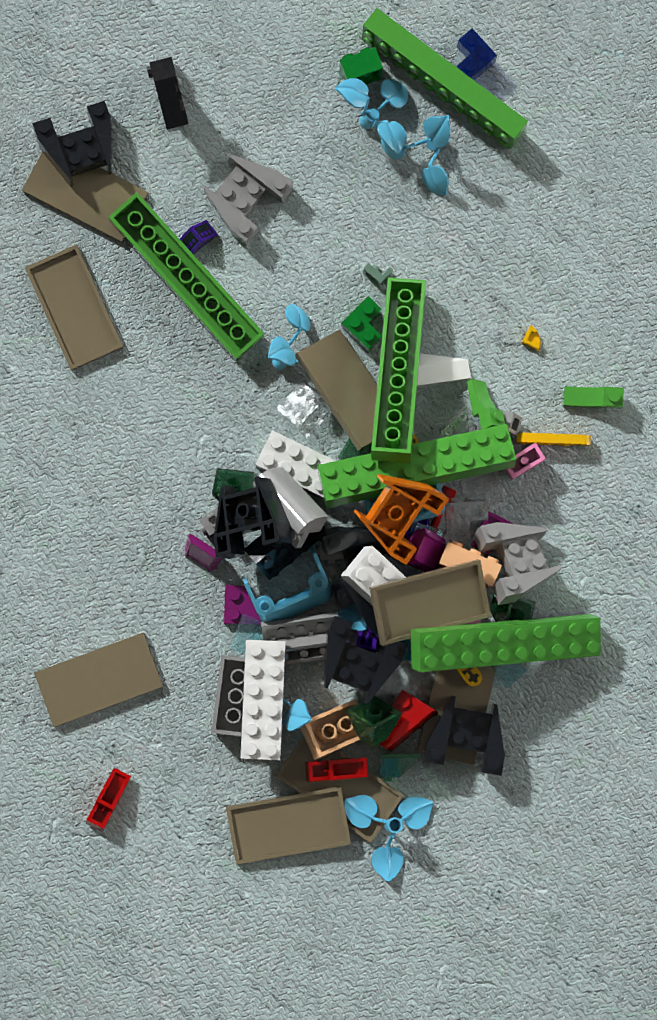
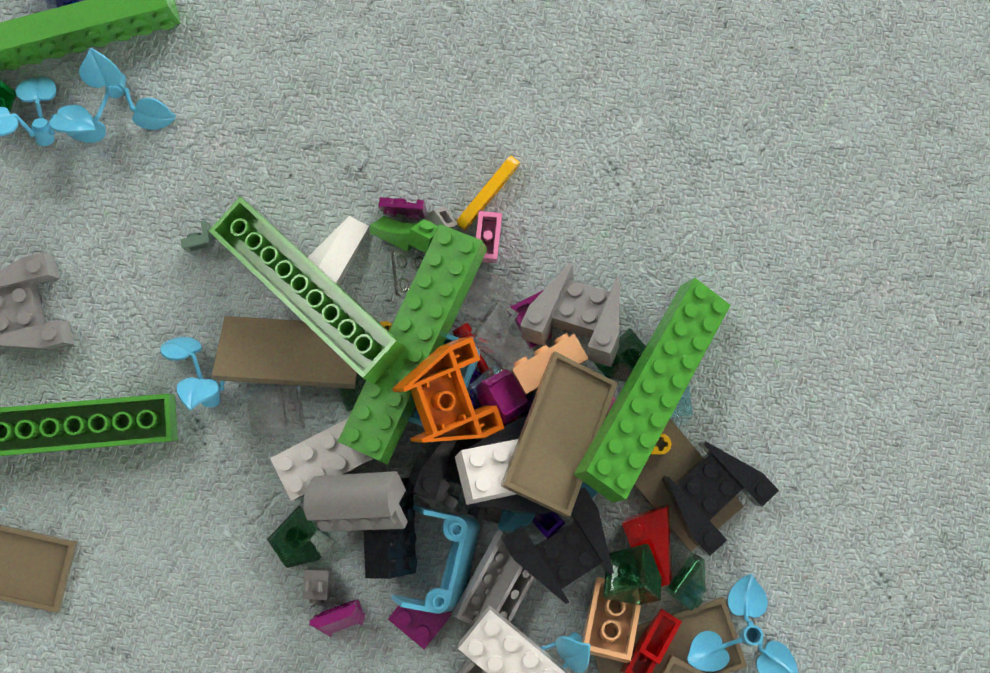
camera: 55 degrees left, 0 degrees up
slope [180,220,218,254] -> none
black wedge [214,476,292,559] -> none
clear light blue piece [229,614,262,655] -> none
green brick [341,296,382,353] -> none
yellow tile [522,325,541,351] -> none
bright green slope [563,386,624,409] -> none
none -> magenta wing [378,197,427,220]

